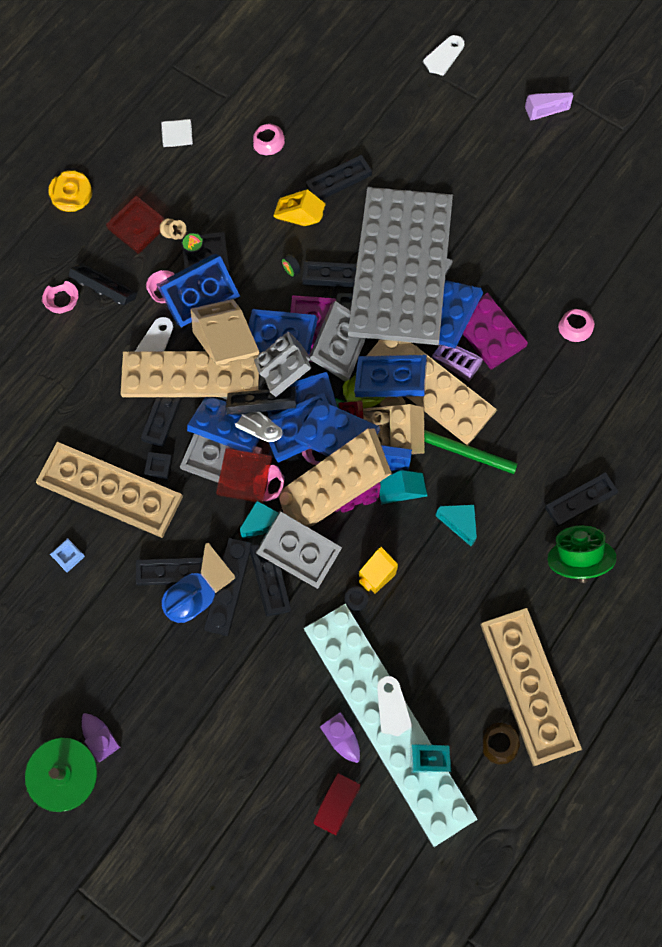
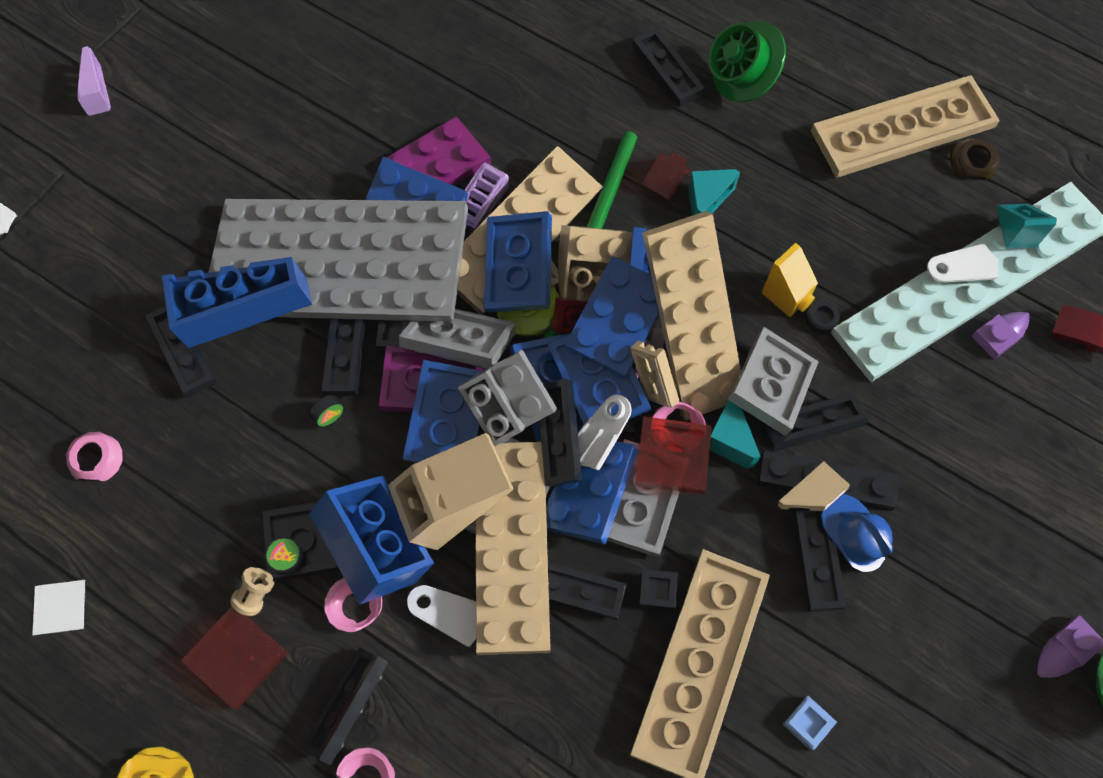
camera: 95 degrees left, 5 degrees down
yellow slope [273,189,325,226] -> none
bright pink piece [558,309,595,342] -> none
none -> blue wedge [162,257,312,348]
none -> tan tile [630,341,679,408]
none -> clear red bracket [642,151,691,200]

